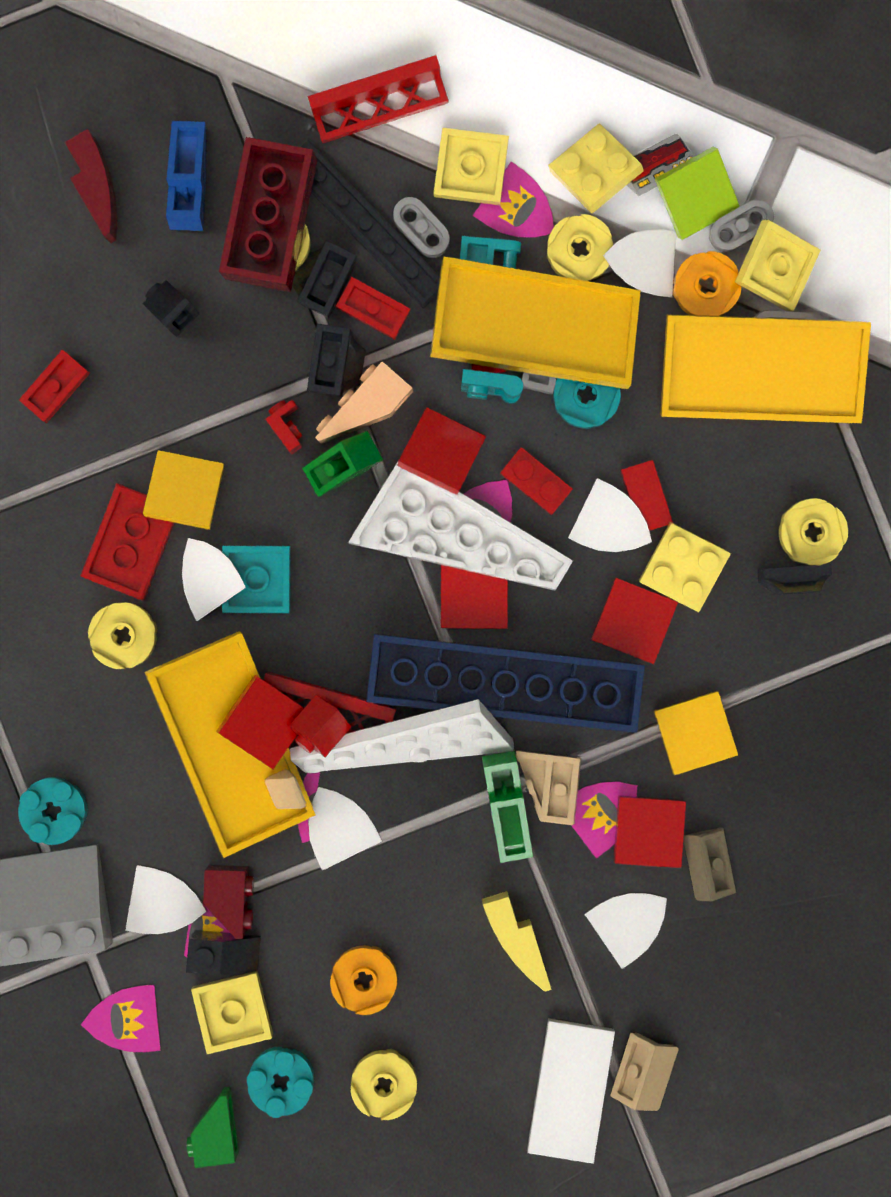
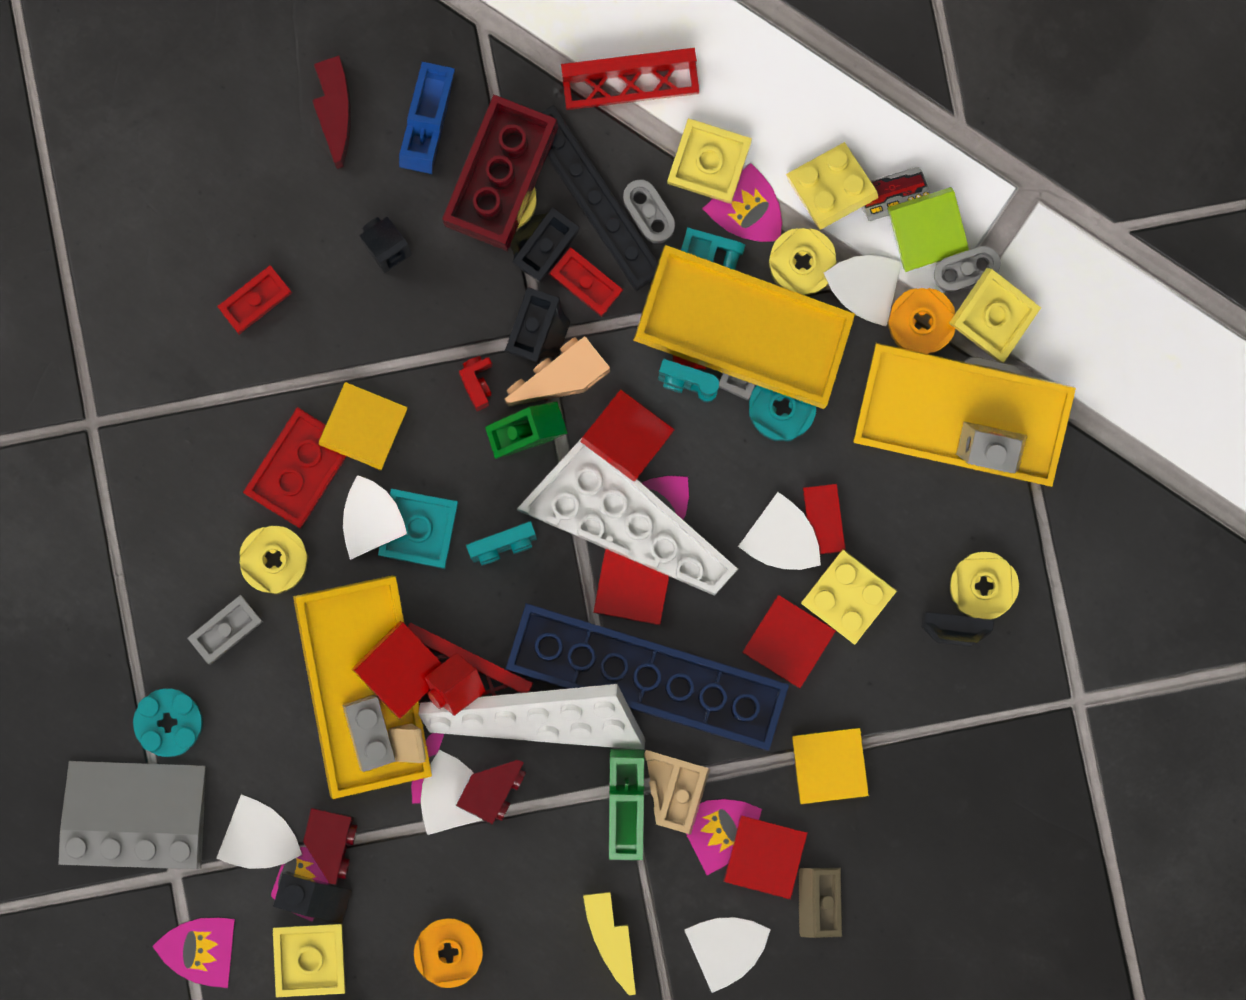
camera: 10 degrees right, 5 degrees down
red plate [500,447,573,515] -> none
none -> light grey plate [187,595,263,665]
none -> light grey plate [342,695,396,772]
none -> dark red slope [456,760,526,825]
none -> teal plate [466,521,537,566]
none -> light grey torso [956,421,1027,474]

